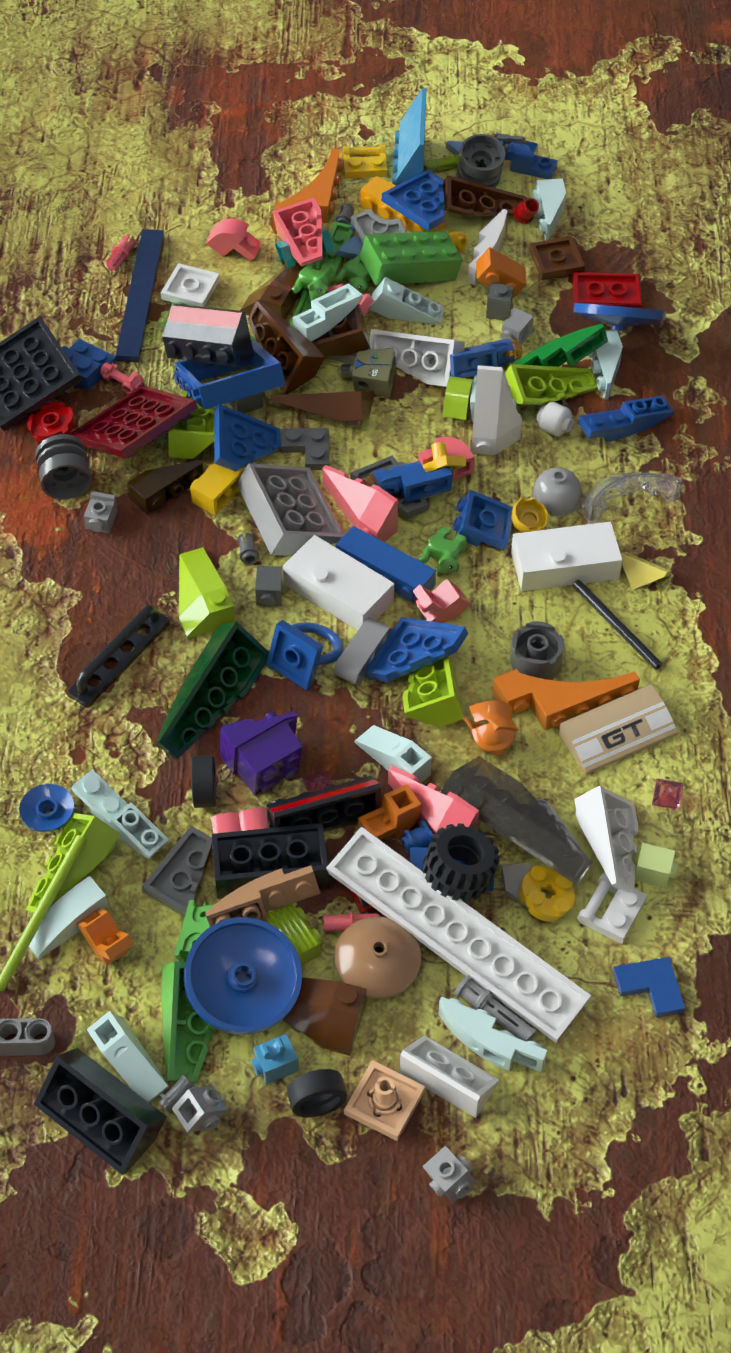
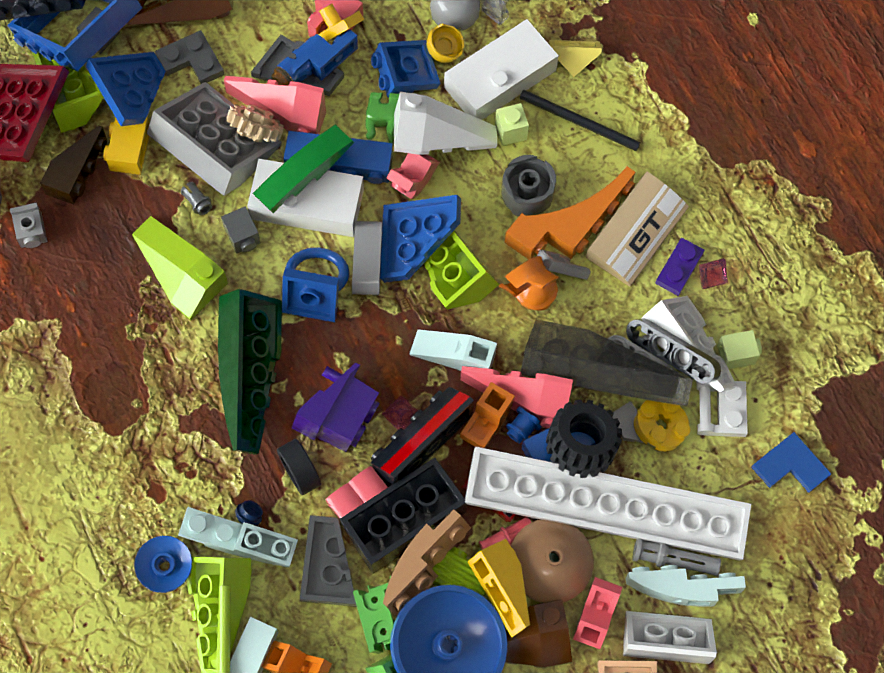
camera: 30 degrees left, 15 degrees up
black piece [68,605,170,708] -> none
none -> tan gear [226,104,284,142]
none -> dark blue plate [235,500,263,526]
none -> green slope [252,124,355,214]
none -> white wedge [394,92,497,155]
none -> yellow slope [468,539,530,637]
none -> yellowish green brick [495,103,529,146]
none -> light grey tile [537,250,591,280]
none -> coral brick [573,577,622,649]
none -> black beam [626,318,721,384]
none -> dark purple plate [655,237,705,296]

